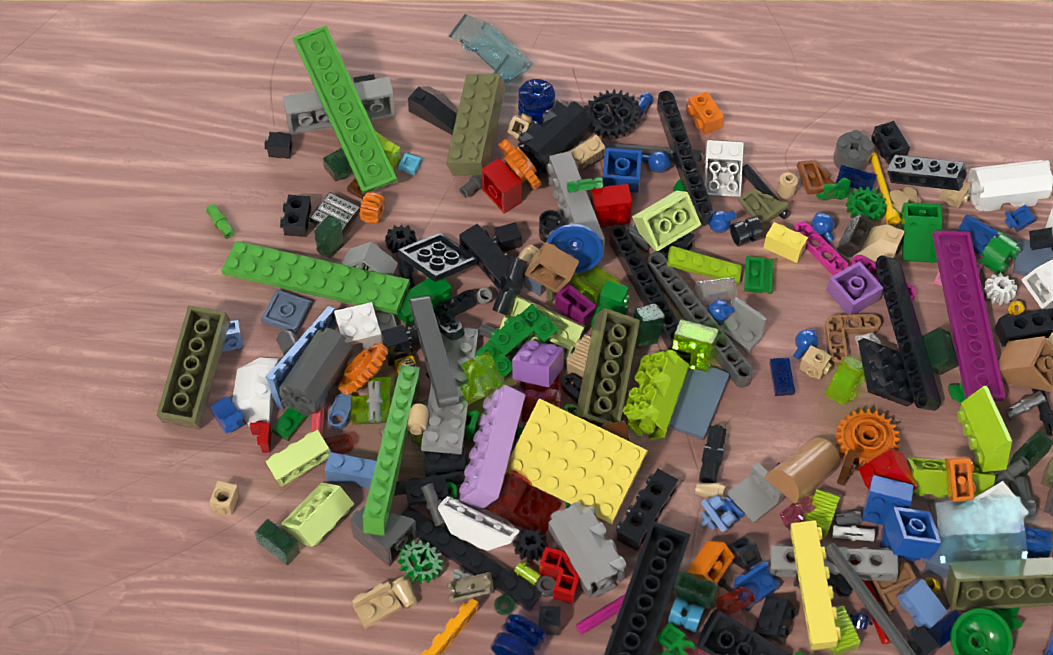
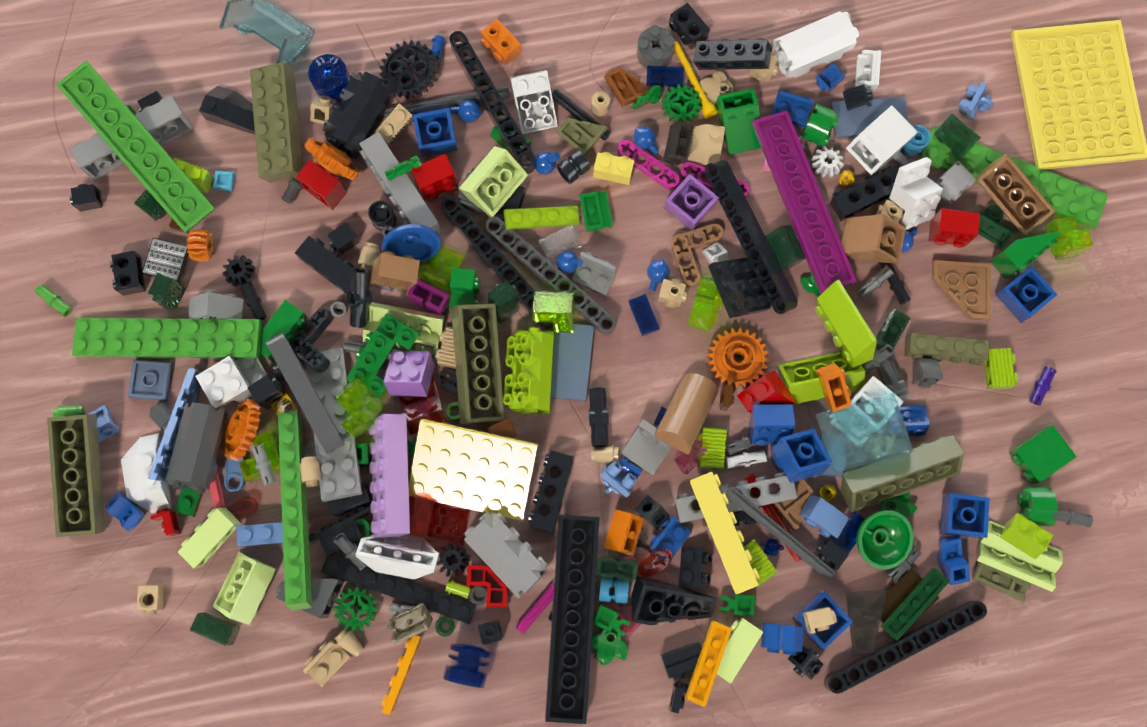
camera: 15 degrees left, 20 degrees up
black plate [398,232,478,282] -> none

